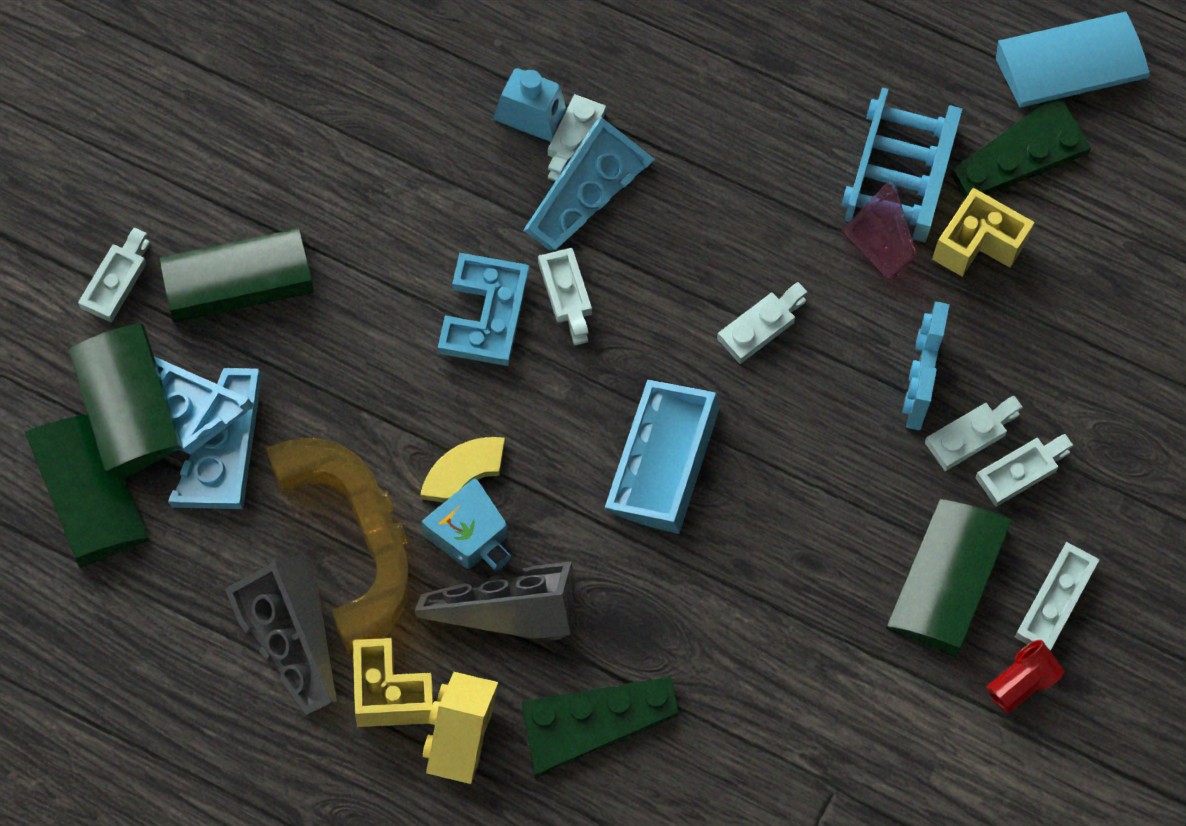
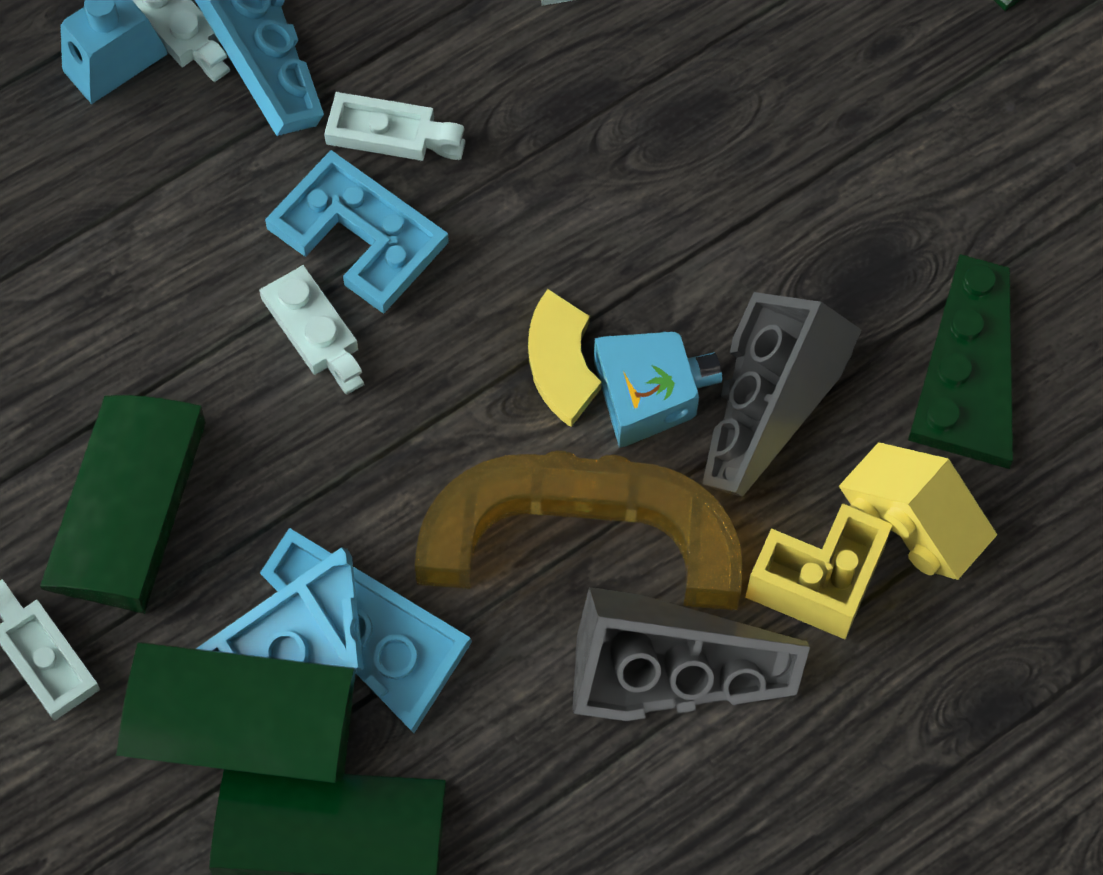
camera: 60 degrees left, 0 degrees up
medium azure slope [605,380,720,534] -> none
none -> light aqua plate [259,265,364,395]

